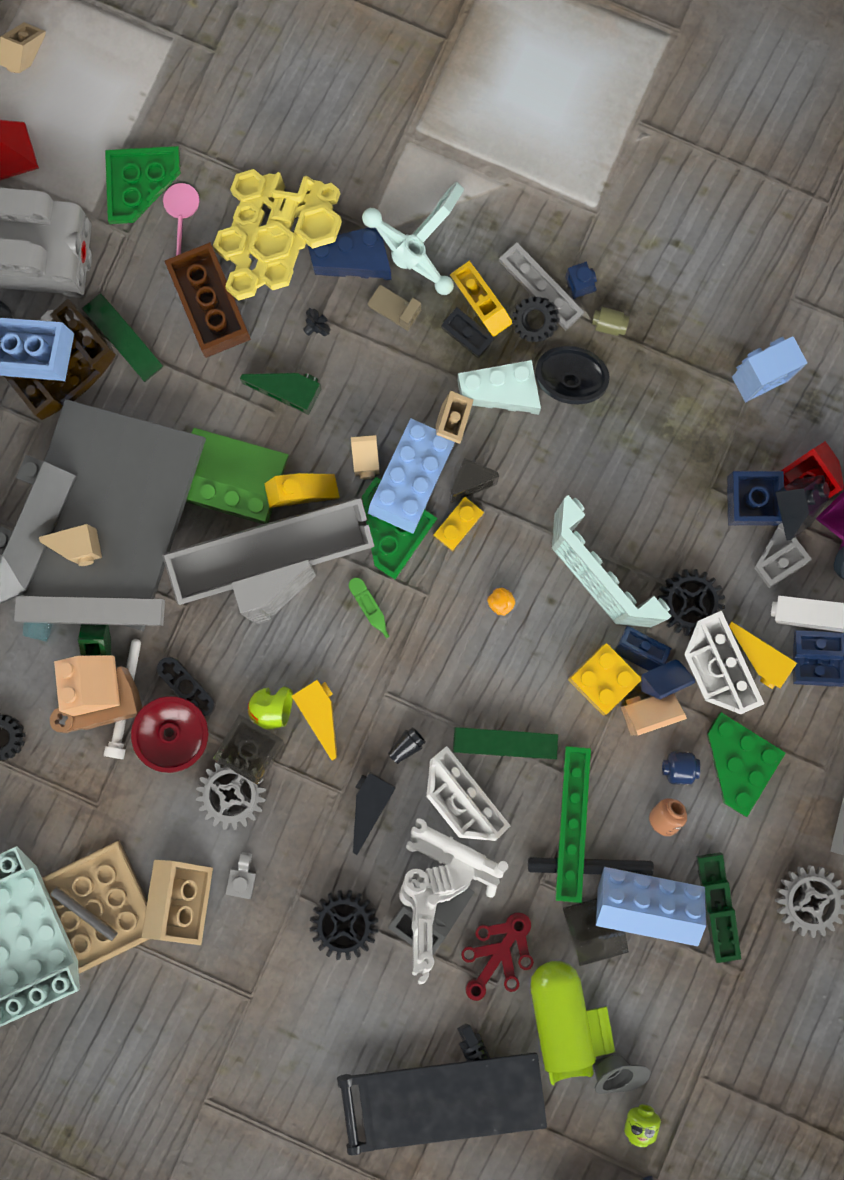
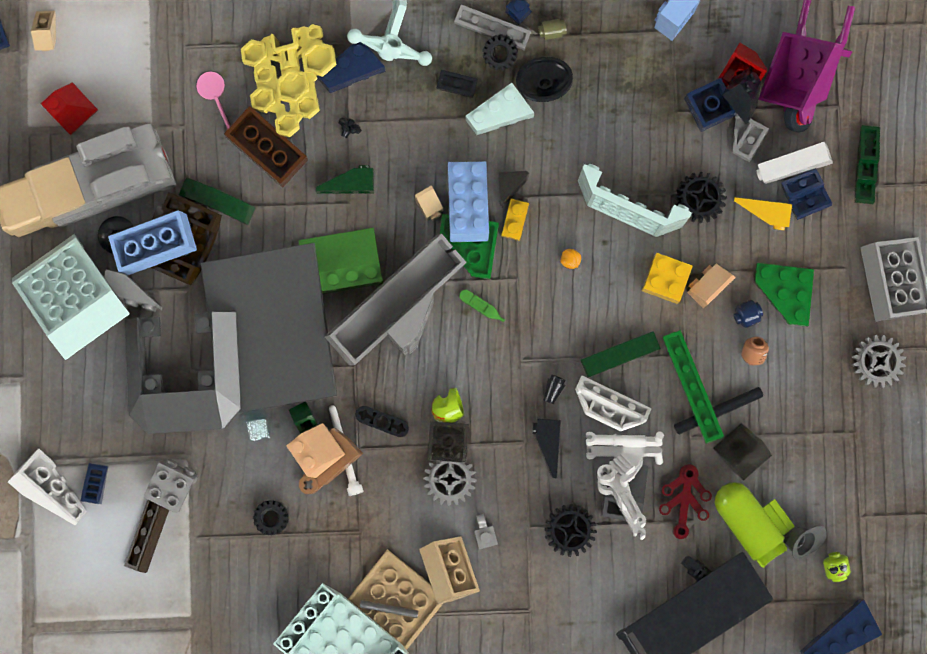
camera: 25 degrees left, 0 degrees up
light grey tile [14,596,165,626] -> none
tan slope [39,524,102,566] -> none
green plate [105,146,181,224] -> none
dark red dish [131,696,208,773] -> none
yellow slope [264,473,340,508] -> none
yellow slope [292,680,338,761] -> none
dark tan bracket [368,285,421,331] -> none
tan slope [436,391,473,444] -> none
yellow slope [450,260,512,337] -> none
light blue brick [596,867,706,946] -> none
dark blue slope [614,626,672,671] -> none
dark blue slope [641,659,695,699] -> none
white wedge [684,611,764,714] -> none
dark green slope [696,852,741,963] -> none

